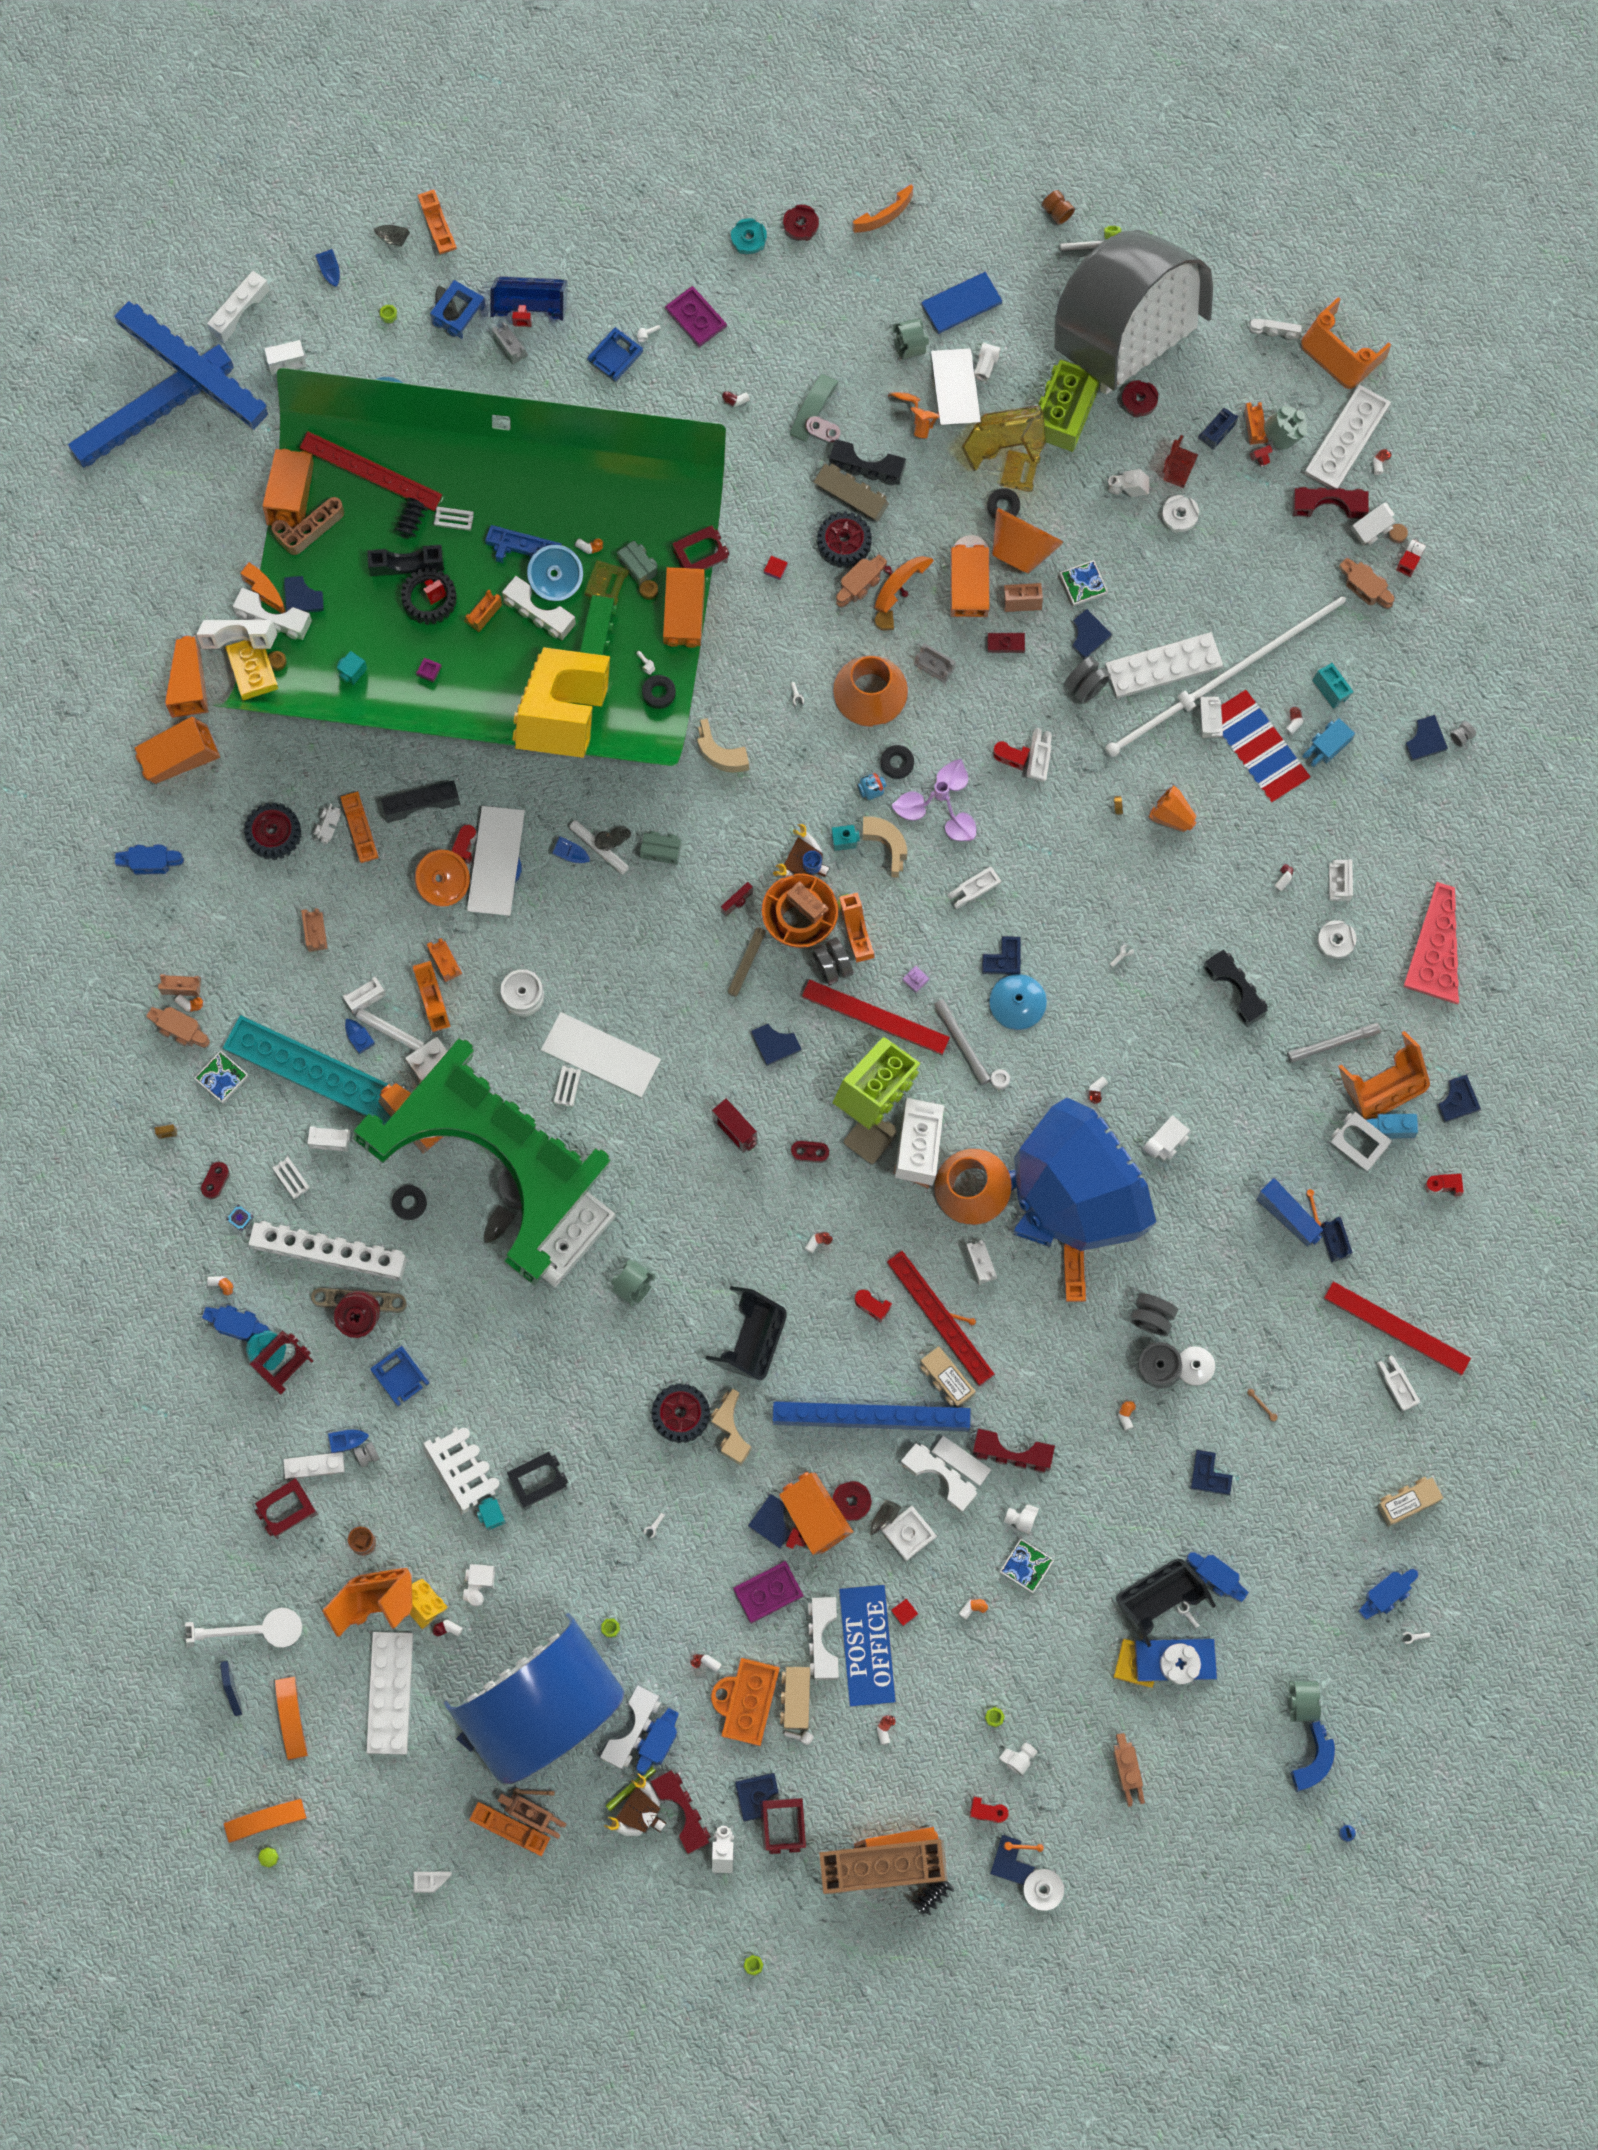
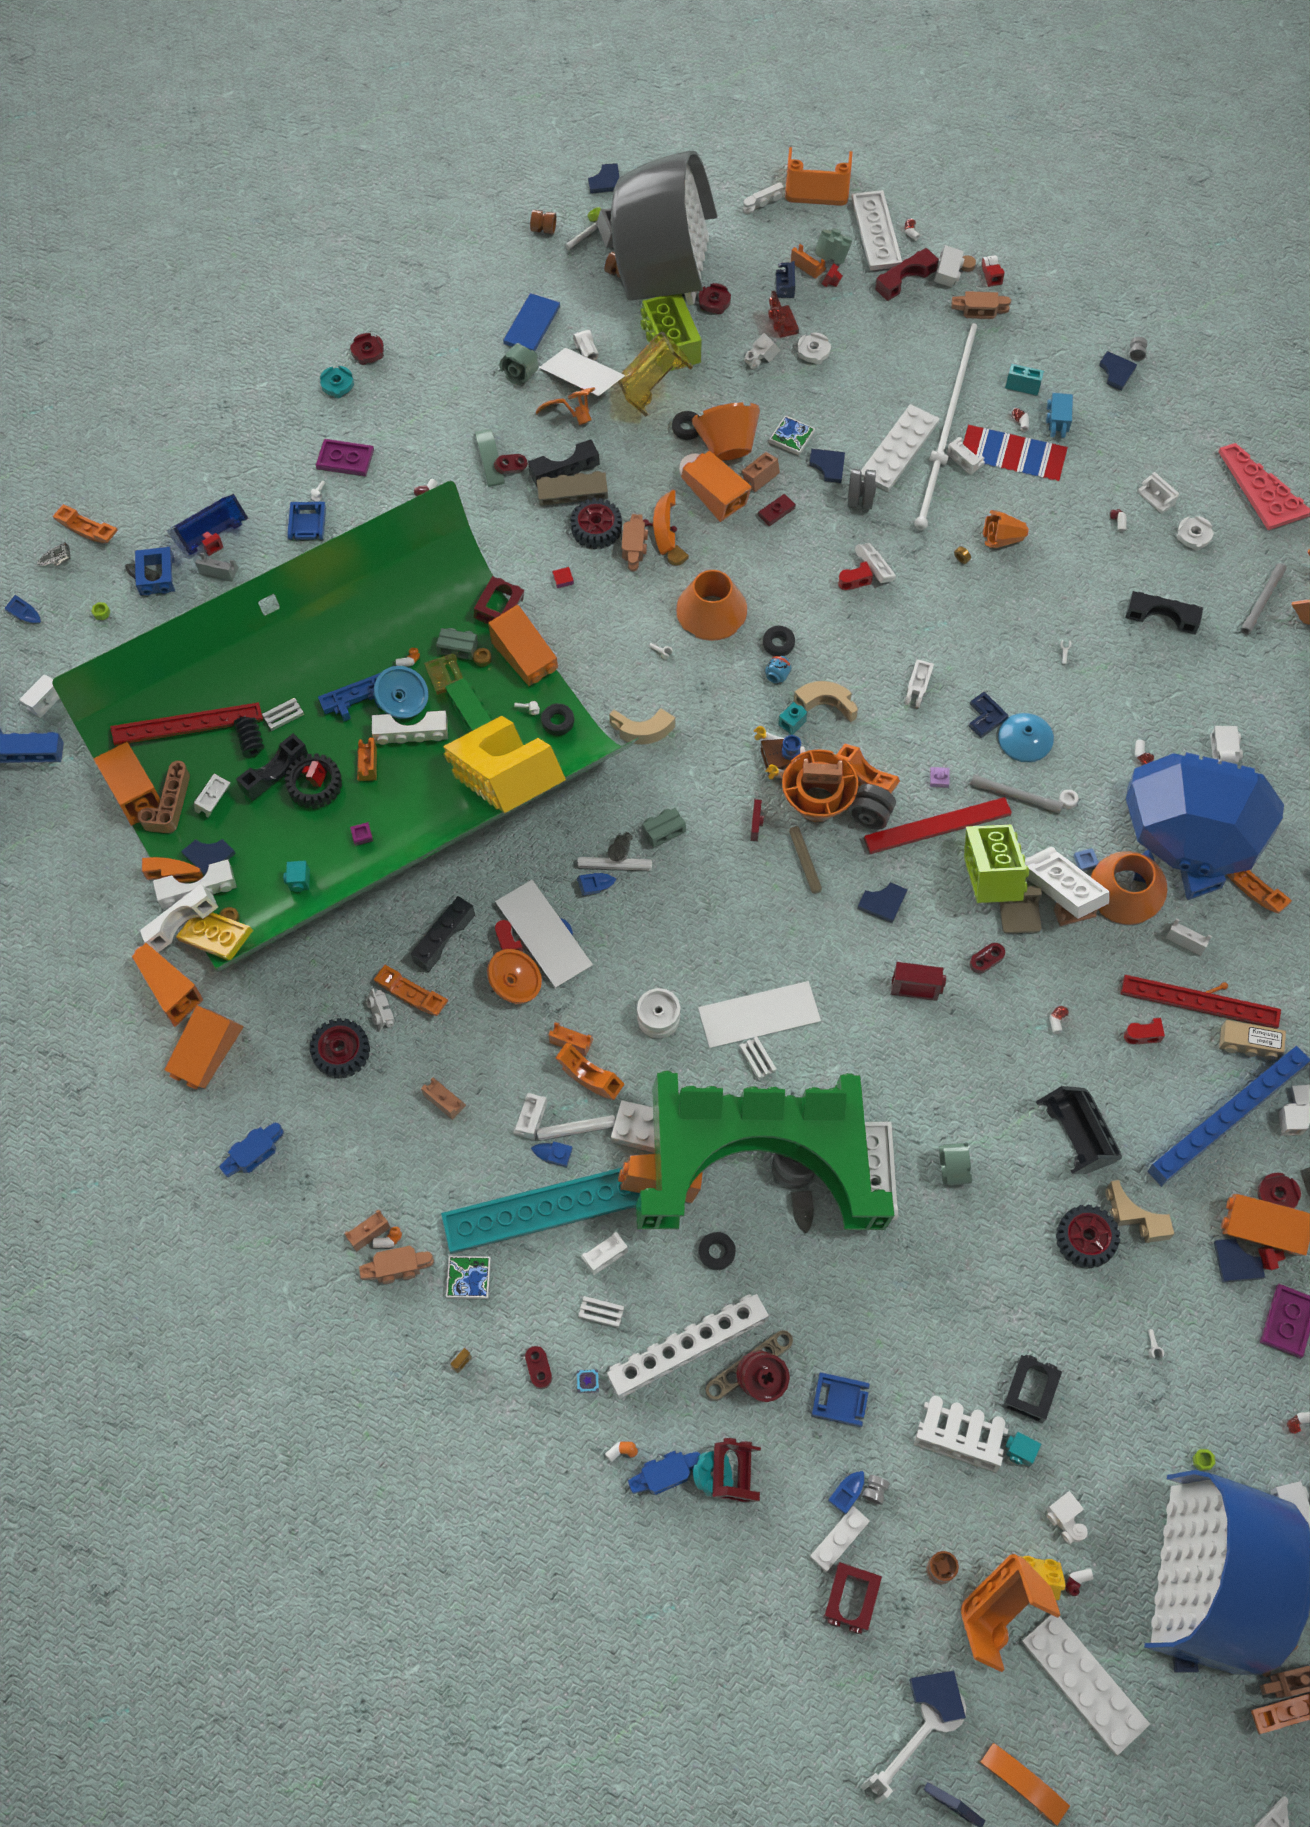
camera: 40 degrees left, 10 degrees down
orange slope [852,184,914,233] -> none
lavender plant [892,759,976,841] -> none
light grey hinge [914,643,956,683] -> none
clear yellow plate [1000,450,1041,492] -> none
none -> white hinge [194,774,230,817]
none -> dark blue tile [588,163,620,194]
none -> dark blue tile [909,1670,966,1723]
none -> medium blue tile [1074,848,1099,871]

